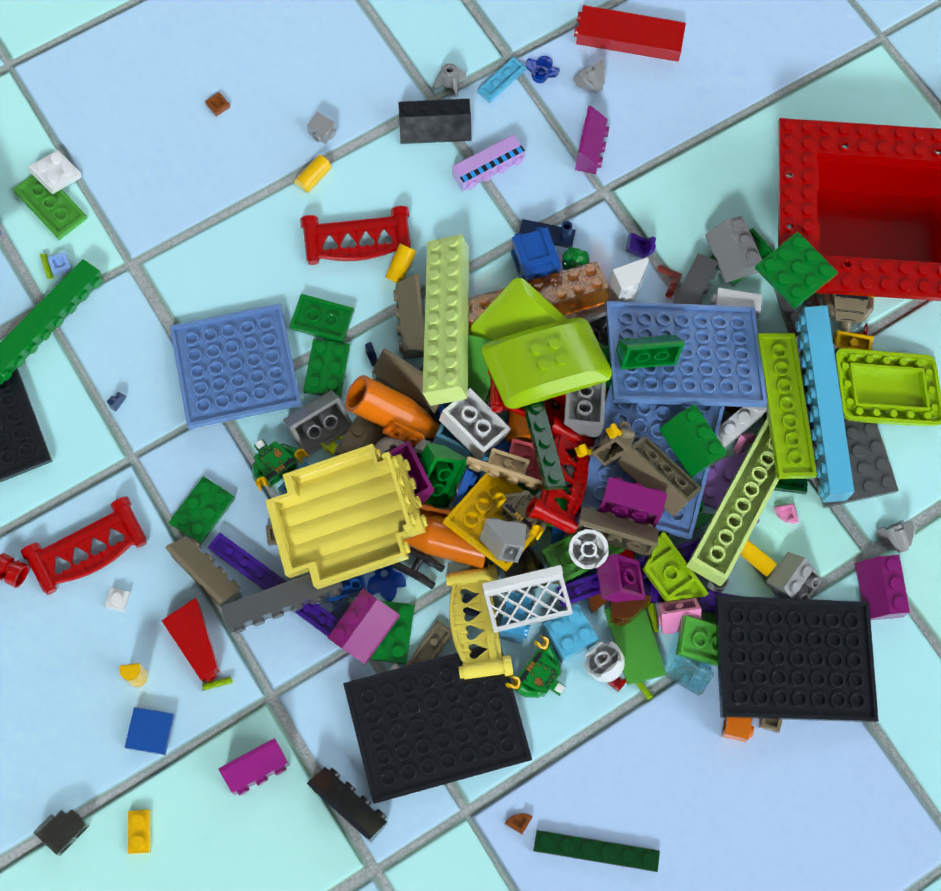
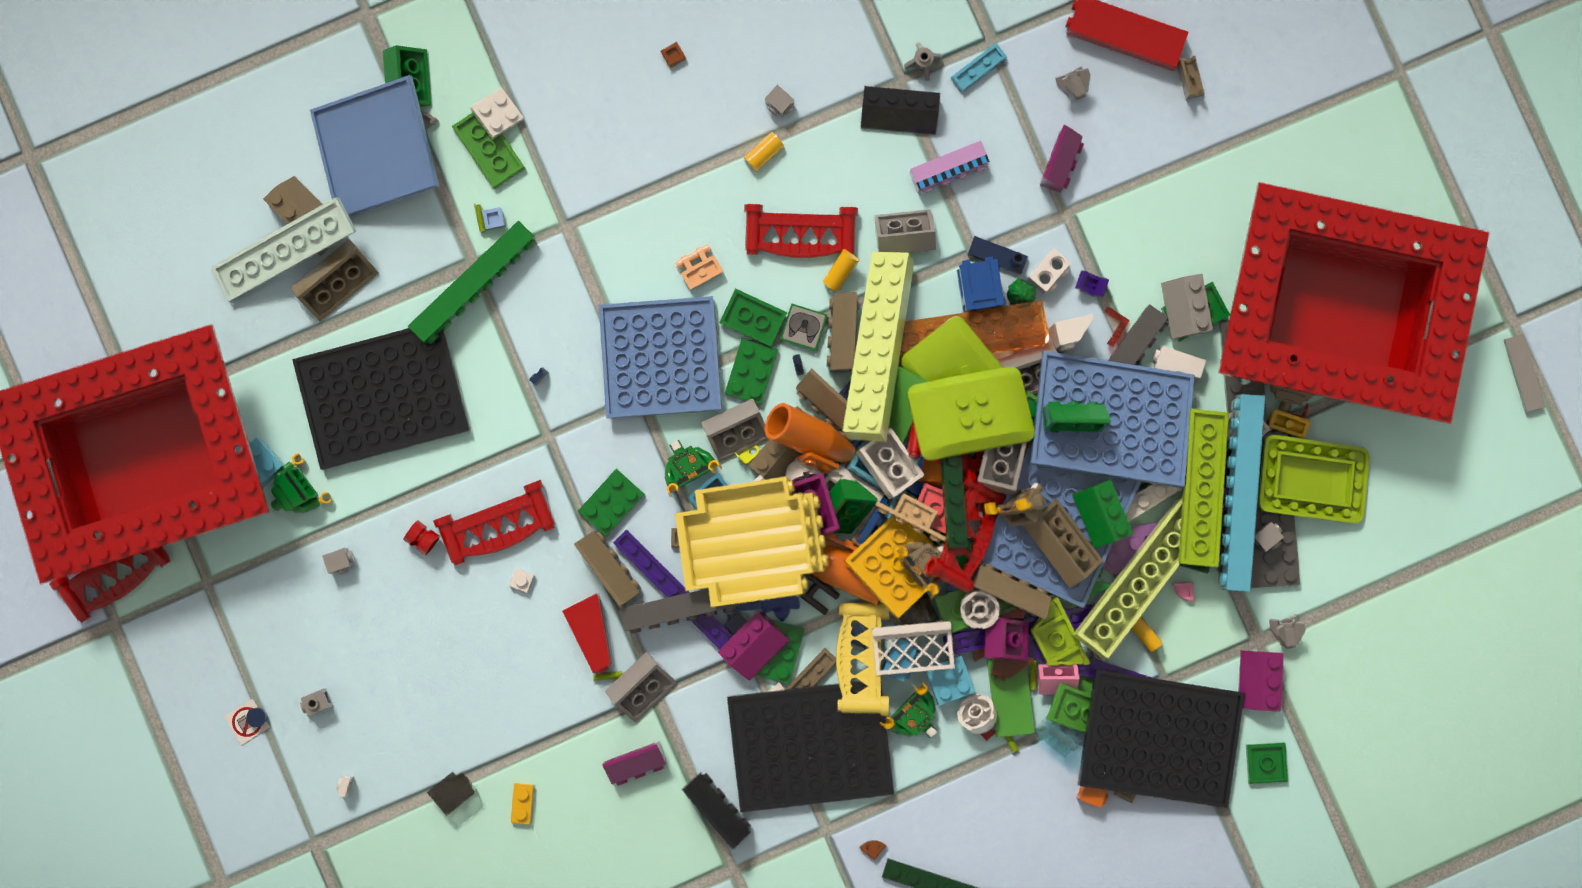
camera: 10 degrees right, 15 degrees up
yellow brick [119,663,148,687] -> none
blue tile [124,707,175,755] -> none
light grey slope [480,518,527,563] -> none
clear blue plate [526,56,560,83] -> none
magenta slope [598,477,667,527] -> none
bright pink tile [733,433,756,454] -> none
green plate [755,232,838,309] -> none
light grey slope [766,552,822,599] -> none
none -> light grey slope [605,651,677,723]
none -> light nougat plate [675,244,724,291]
none -> tile [780,303,828,351]
none -> light grey slope [874,209,936,253]
none -> white brick [1027,248,1071,294]
none -> dark tan hinge [1177,56,1205,100]
none -> green tile [1246,742,1288,784]
none -> light grey brick [1254,522,1284,552]

